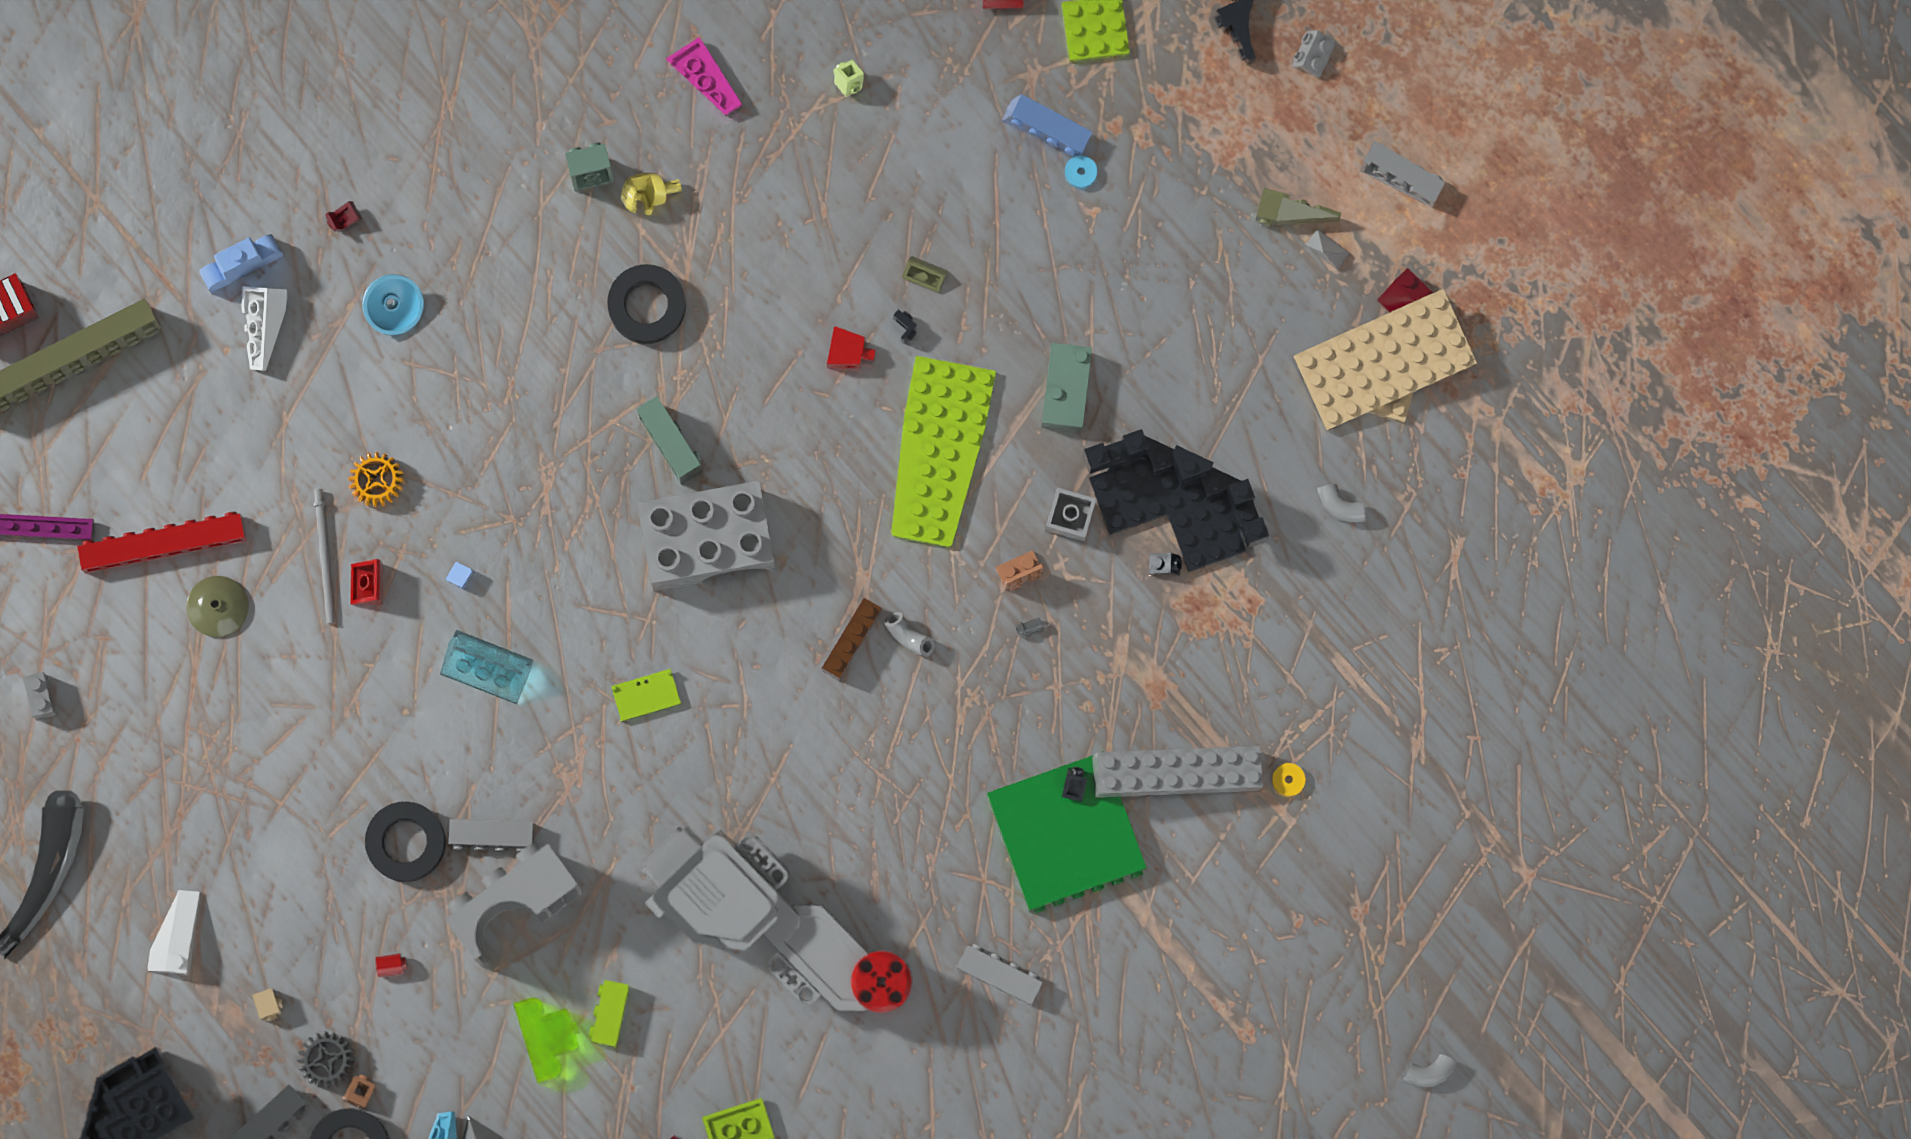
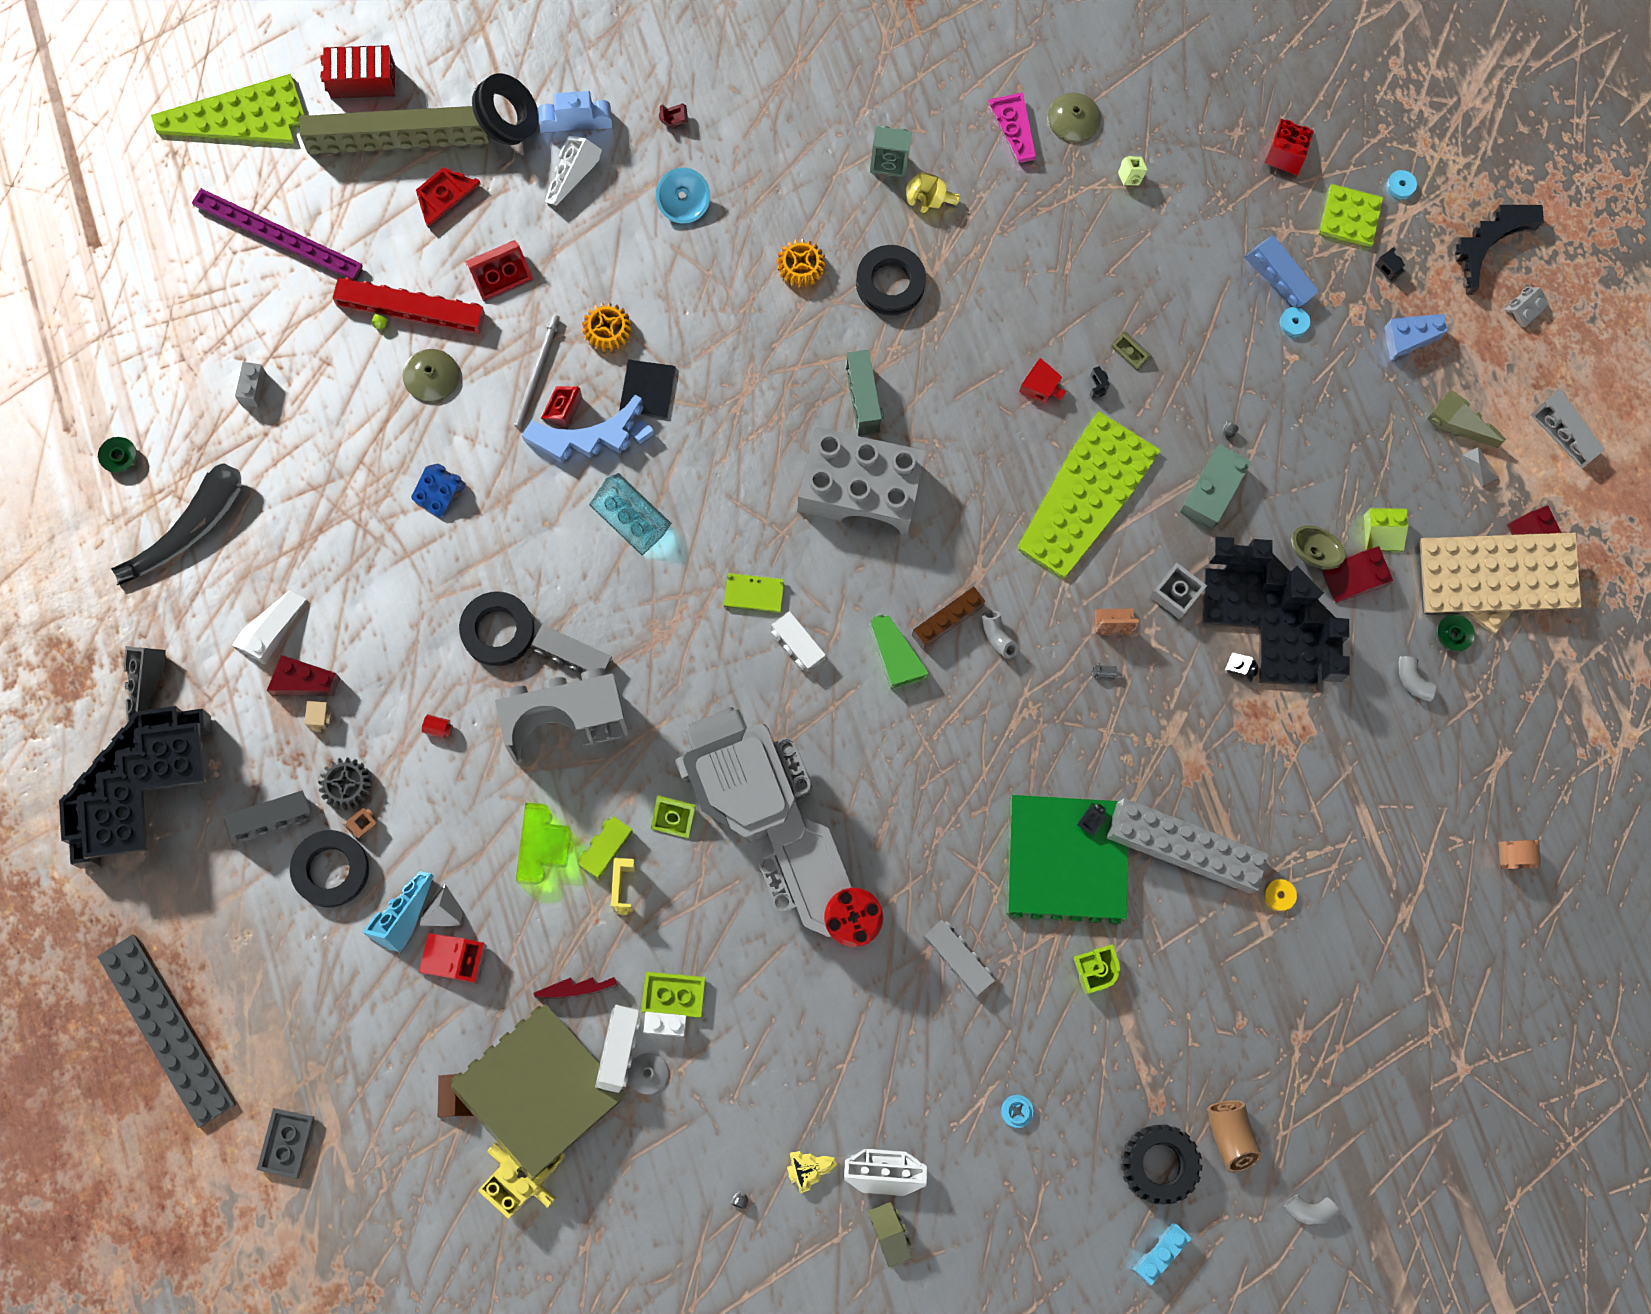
camera: 20 degrees right, 5 degrees down
none -> dark grey wedge [124,646,167,723]
none -> dark red wedge [267,655,341,696]
none -> lime hinge [372,314,388,330]
none -> blue bracket [411,464,466,517]
none -> red wing [416,167,481,228]
none -> red slope [465,240,533,300]
none -> black tyre [472,73,539,145]
none -> light blue arch [522,395,643,463]
none -> light yellow panel [611,858,636,915]
none -> black piece [619,359,676,418]
none -> lime slope [651,796,696,839]
none -> white brick [771,611,825,673]
none -> light orange gear [776,239,826,288]
none -> bright green slope [869,615,928,689]
none -> medium azure gear [1001,1095,1033,1128]
none -> olive dish [1047,93,1101,142]
none -> lime brick [1073,944,1120,994]
none -> black tyre [1121,1124,1203,1205]
none -> medium nougat brick [1207,1100,1262,1173]
none -> dark grey hinge [1222,421,1239,437]
none -> olive dish [1291,525,1345,569]
none -> dark red slope [1321,546,1394,603]
none -> lime slope [1363,508,1408,551]
none -> black brick [1375,247,1405,280]
none -> medium blue wedge [1384,314,1448,361]
none -> dark green dish [1437,615,1475,652]
none -> nougat brick [1498,840,1541,869]

